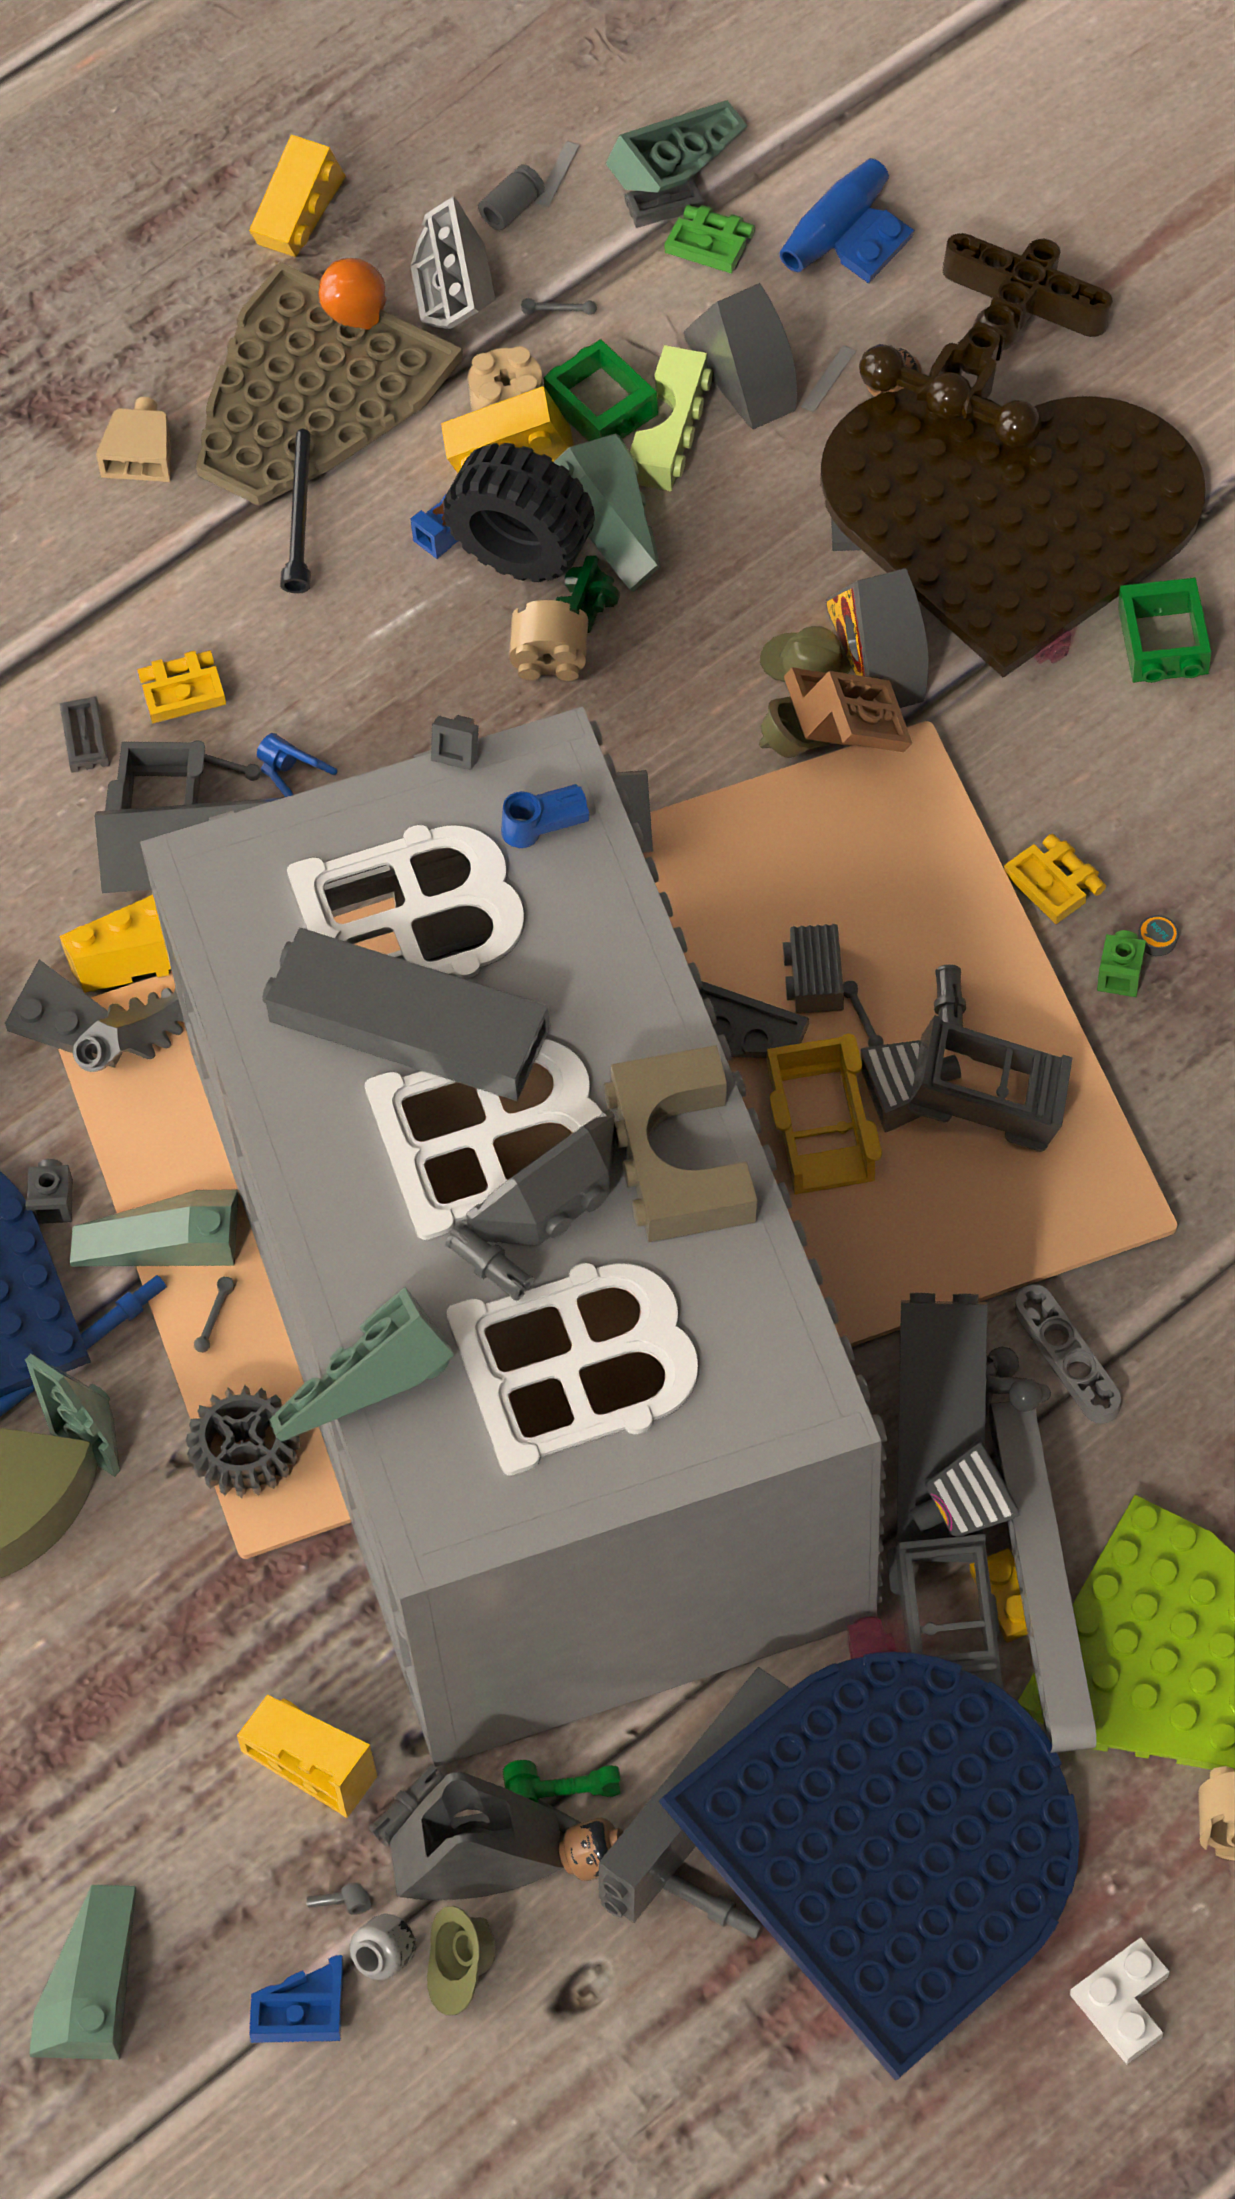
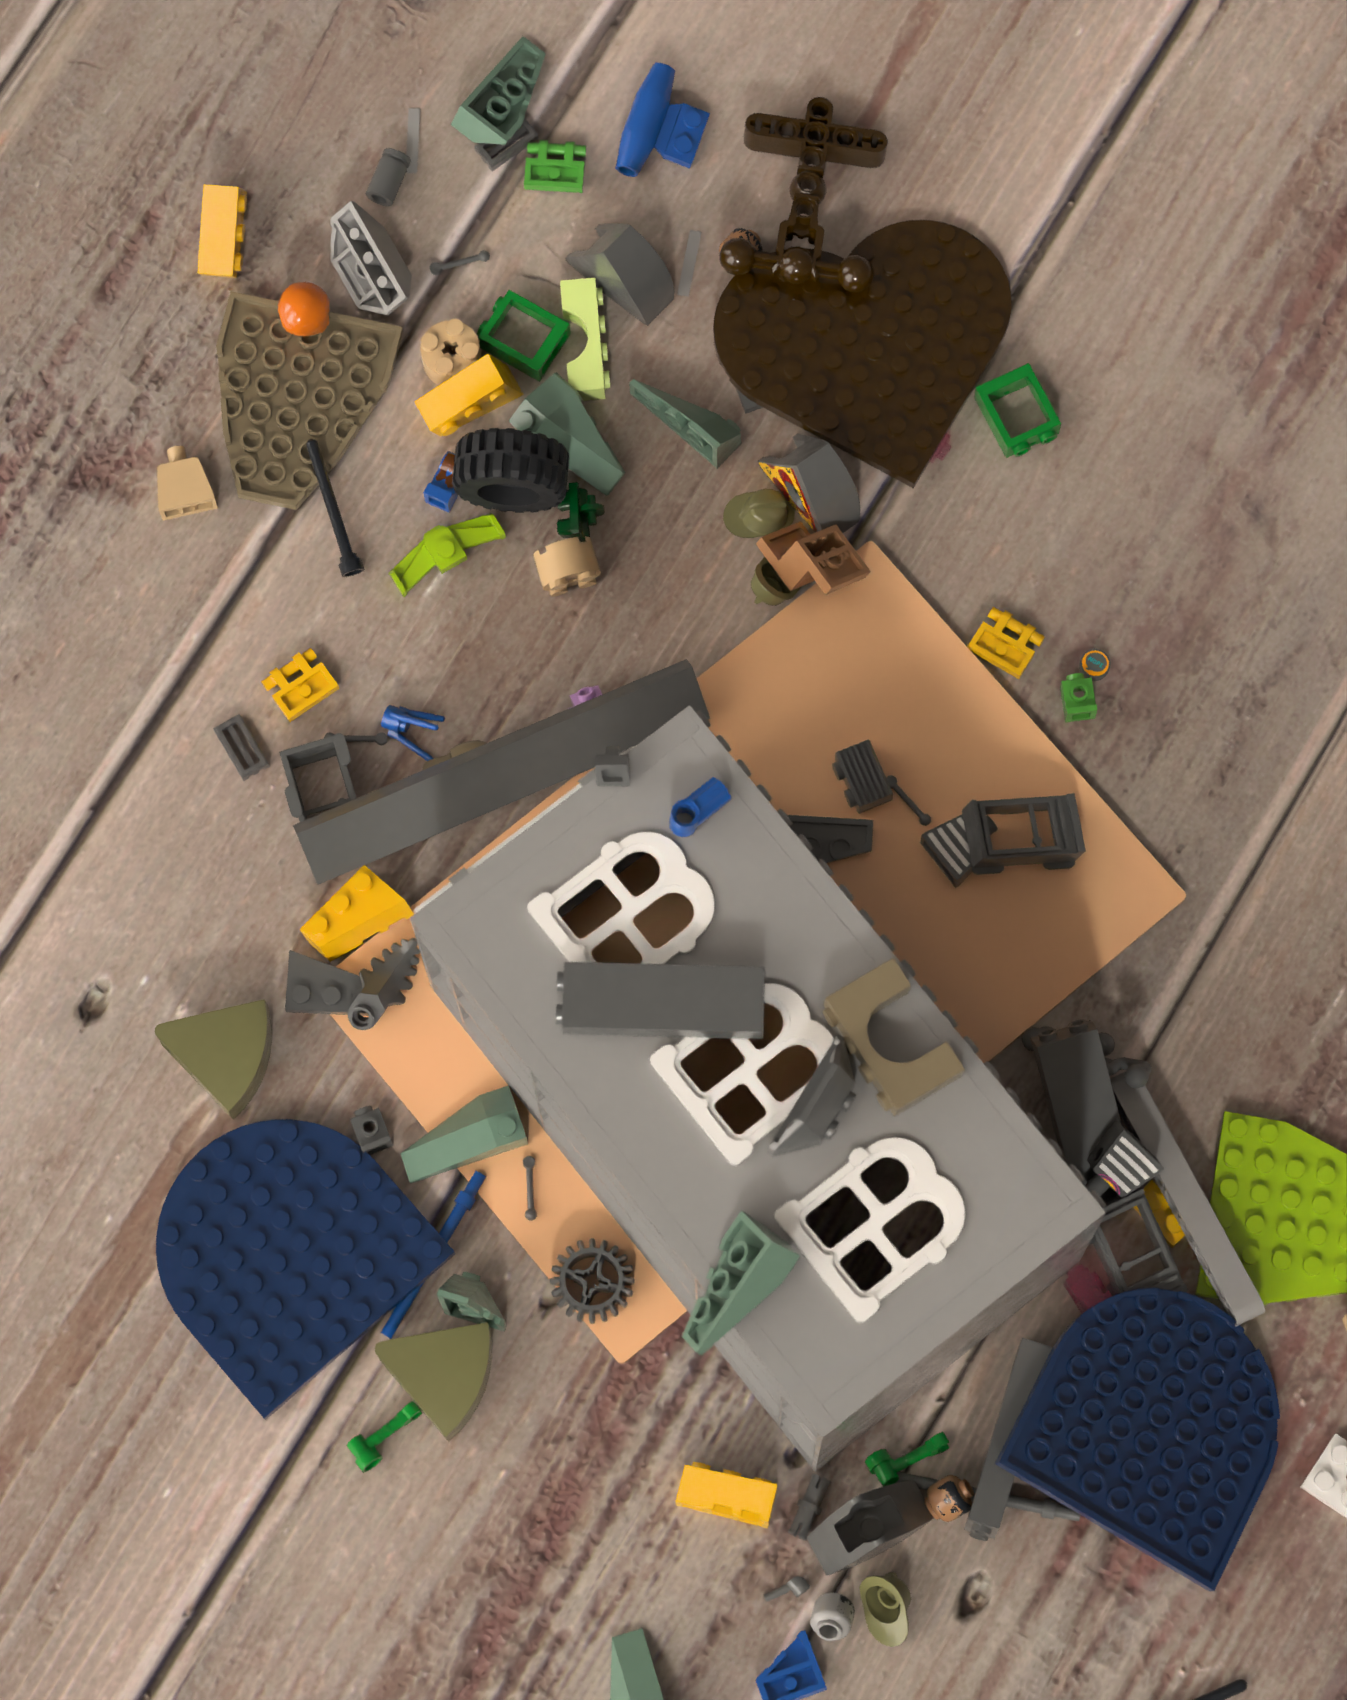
camera: 20 degrees left, 15 degrees up
dark grey pin [445,1223,534,1301] -> none
yellow piece [767,1033,882,1195] -> none
dark grey pin [934,964,966,1027] -> none
light grey beam [1015,1285,1121,1424] -> none
none -> lime plate [388,513,506,597]
none -> sand green wedge [629,379,741,469]

